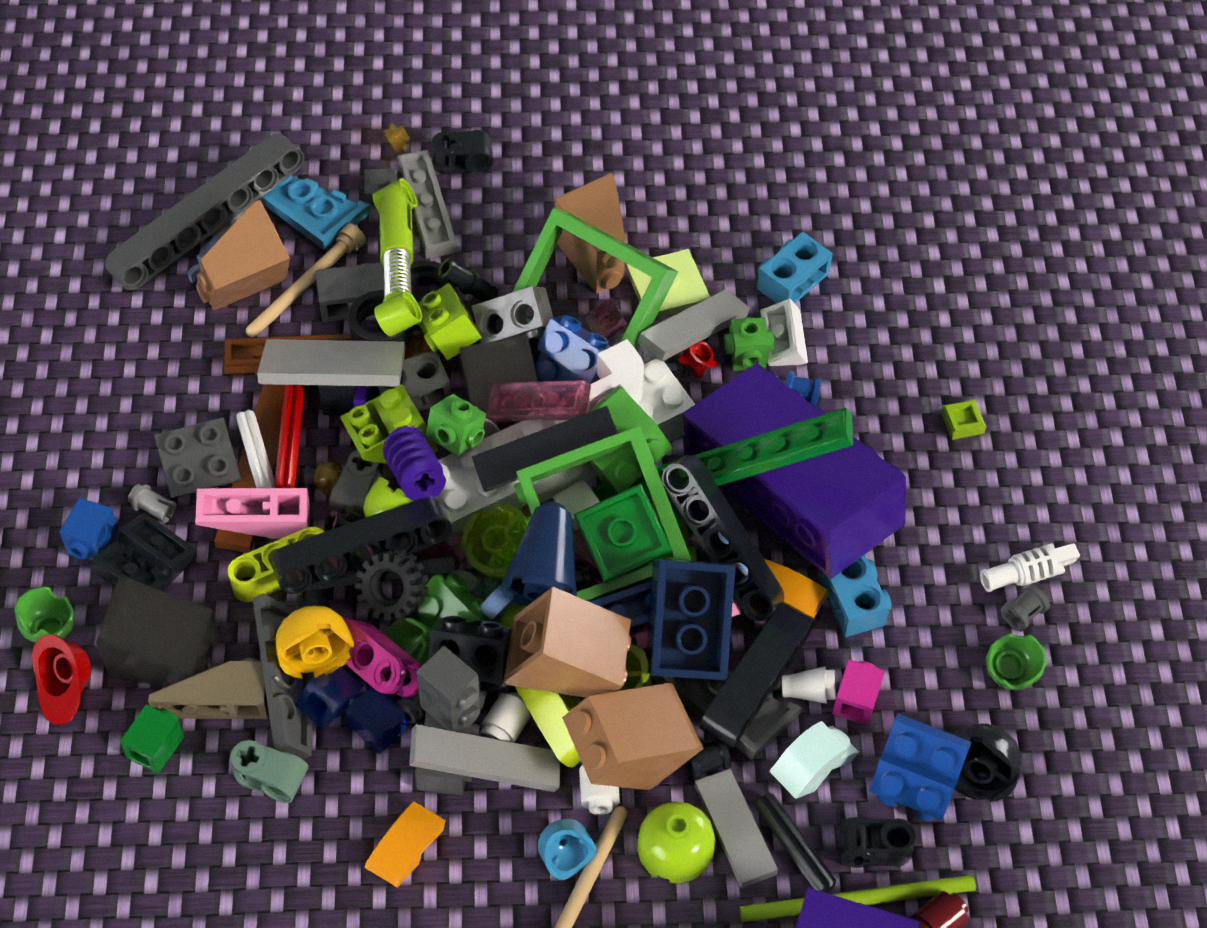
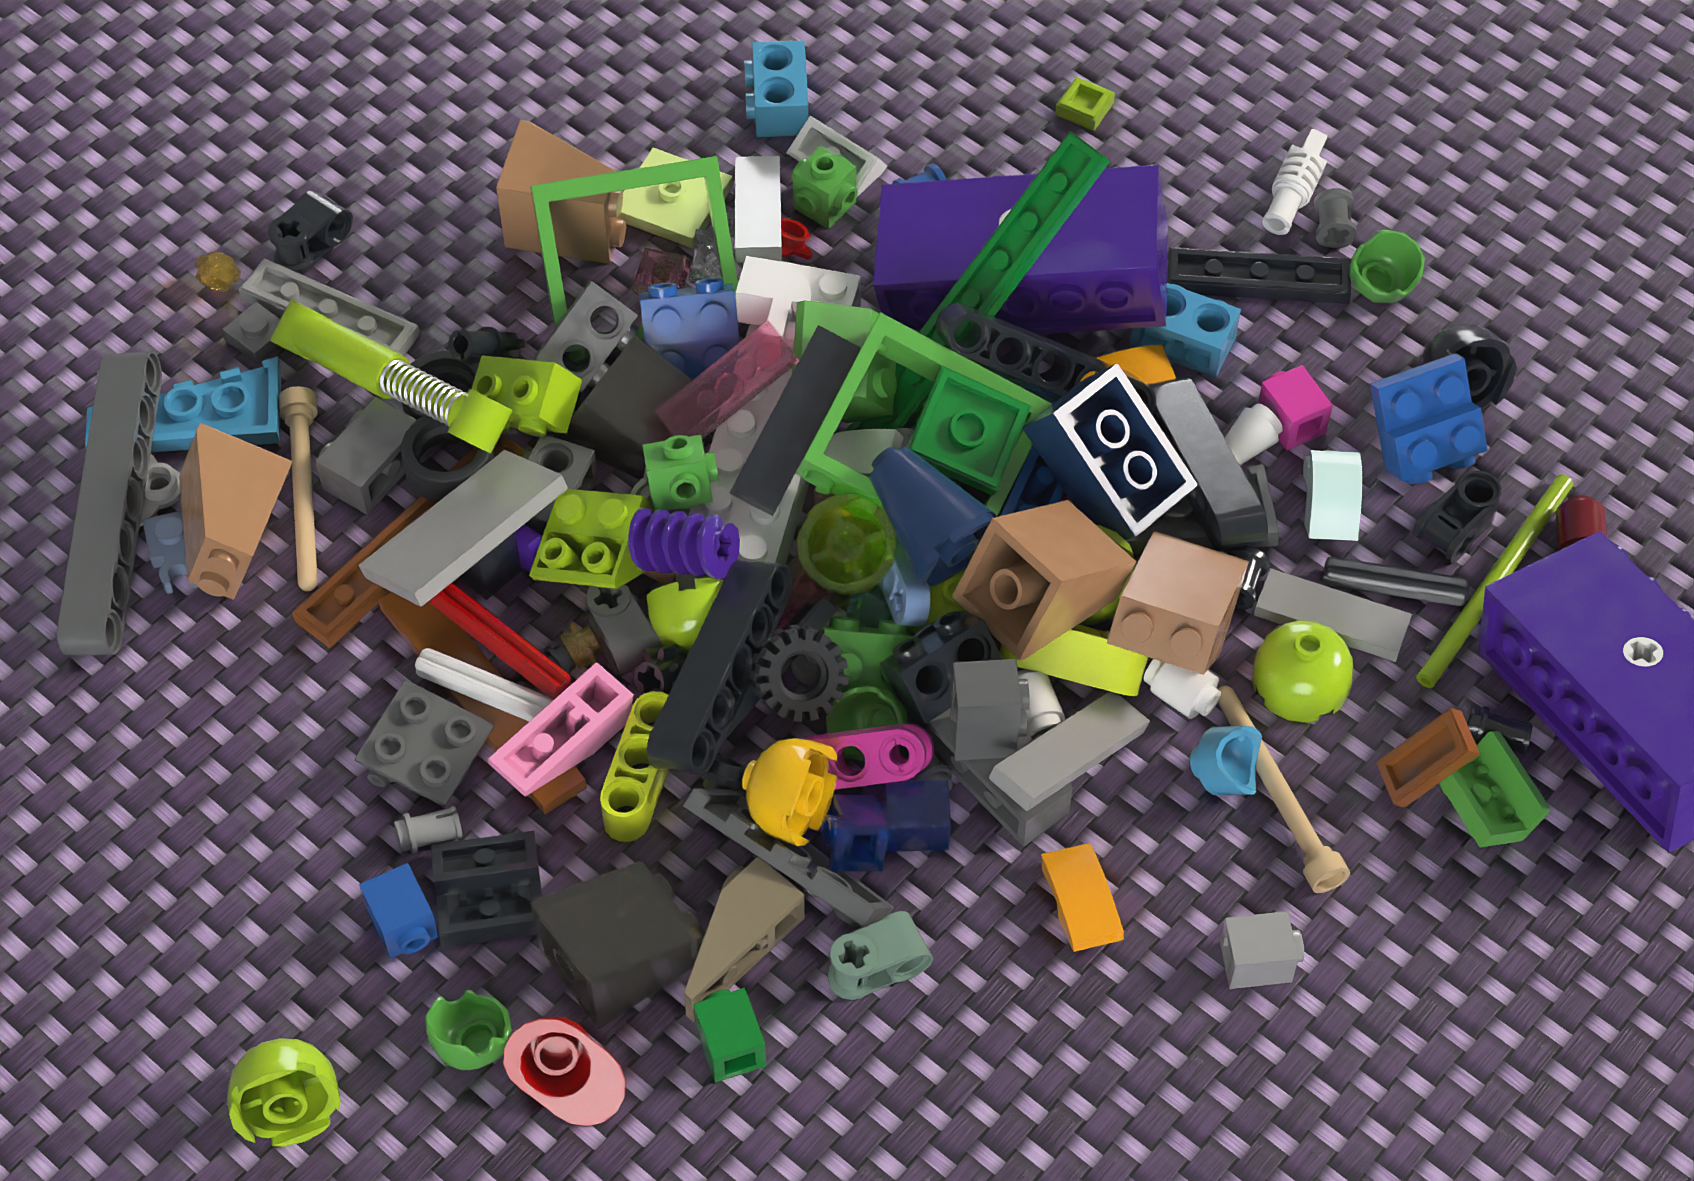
camera: 45 degrees left, 0 degrees up
none -> black tile [1167,247,1351,304]

